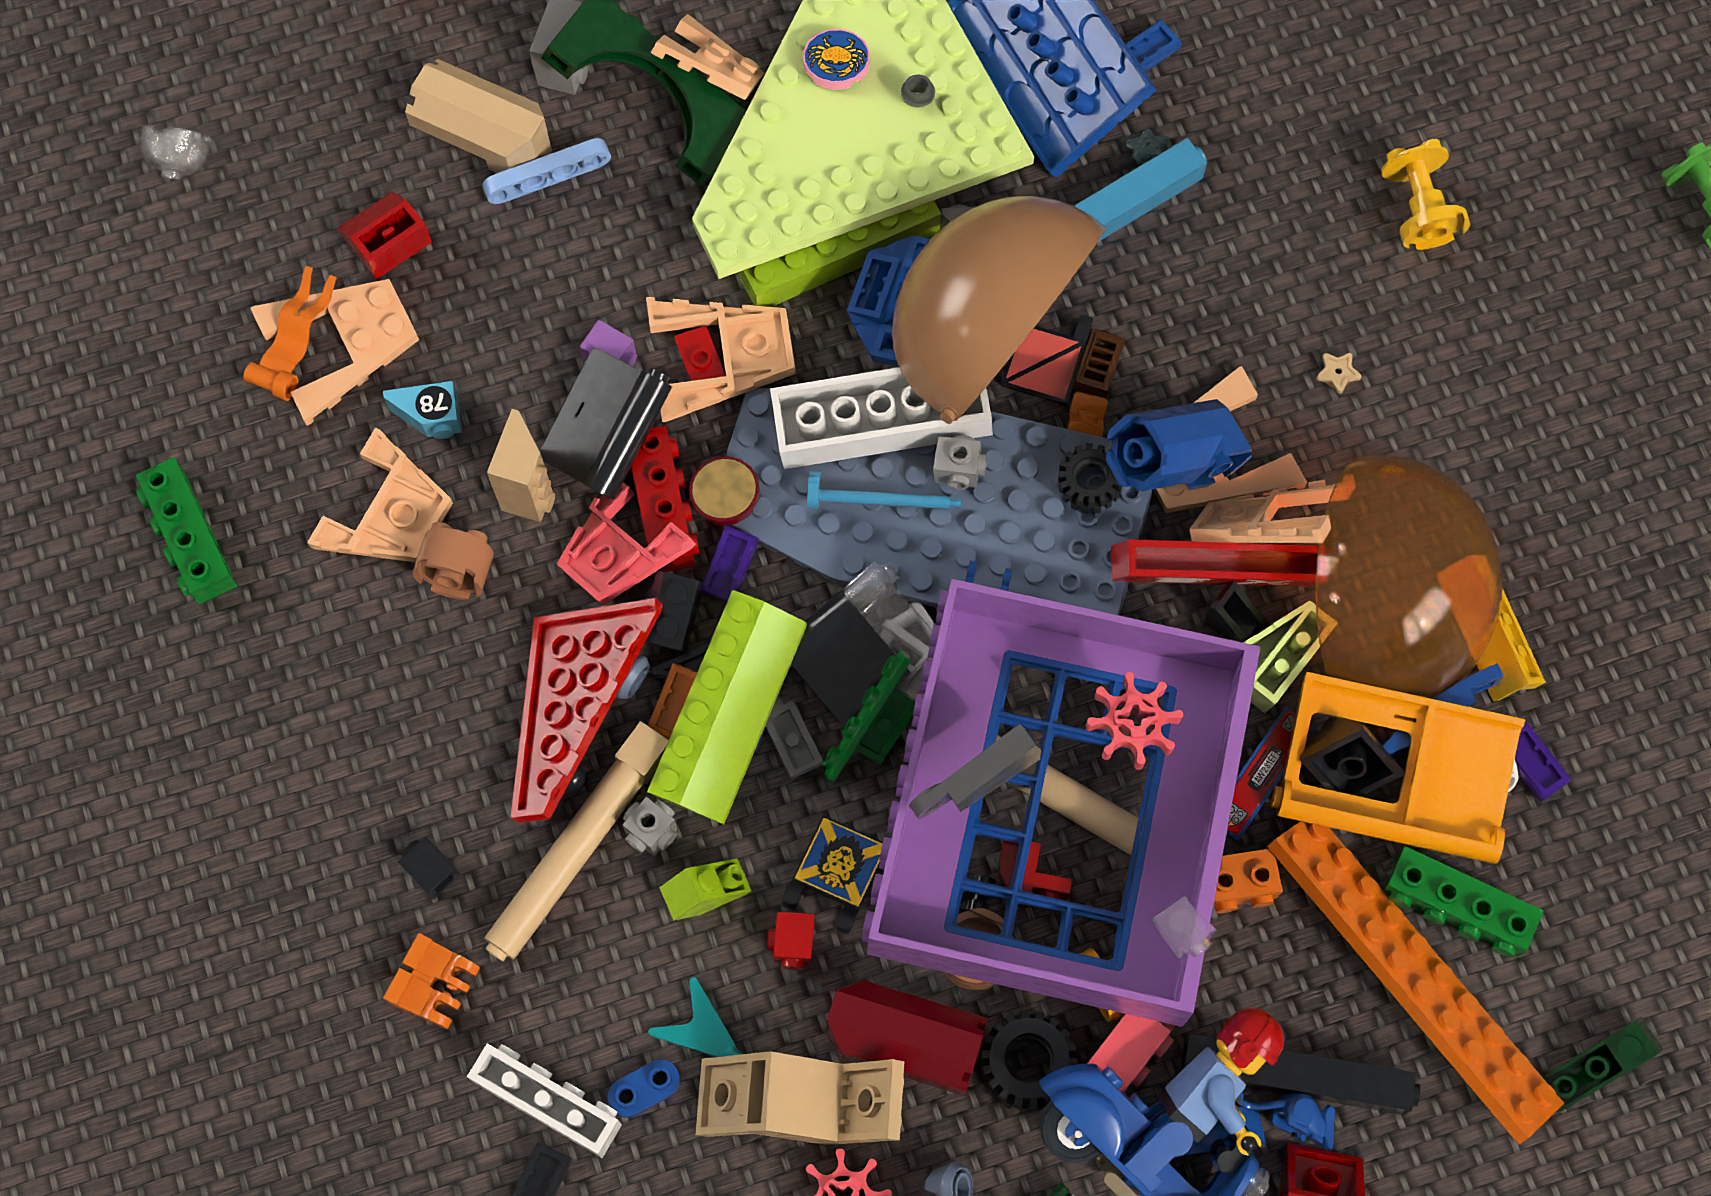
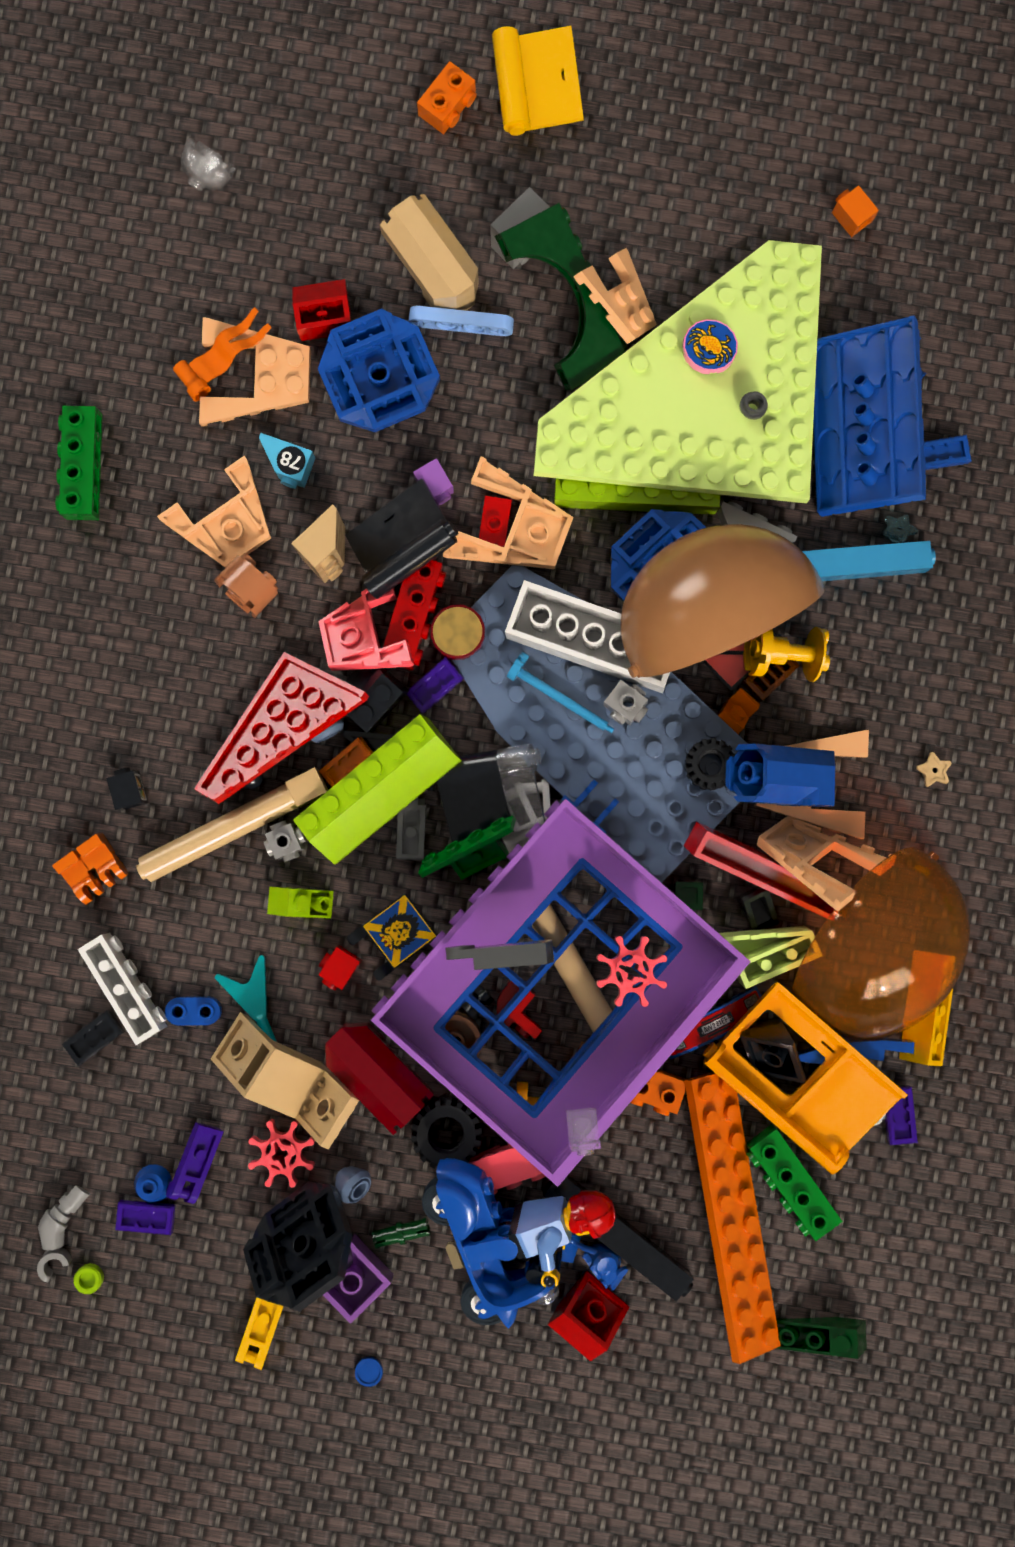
camera: 25 degrees right, 15 degrees up
none -> blue piece [318,308,440,432]
none -> yellow piece [743,627,830,682]

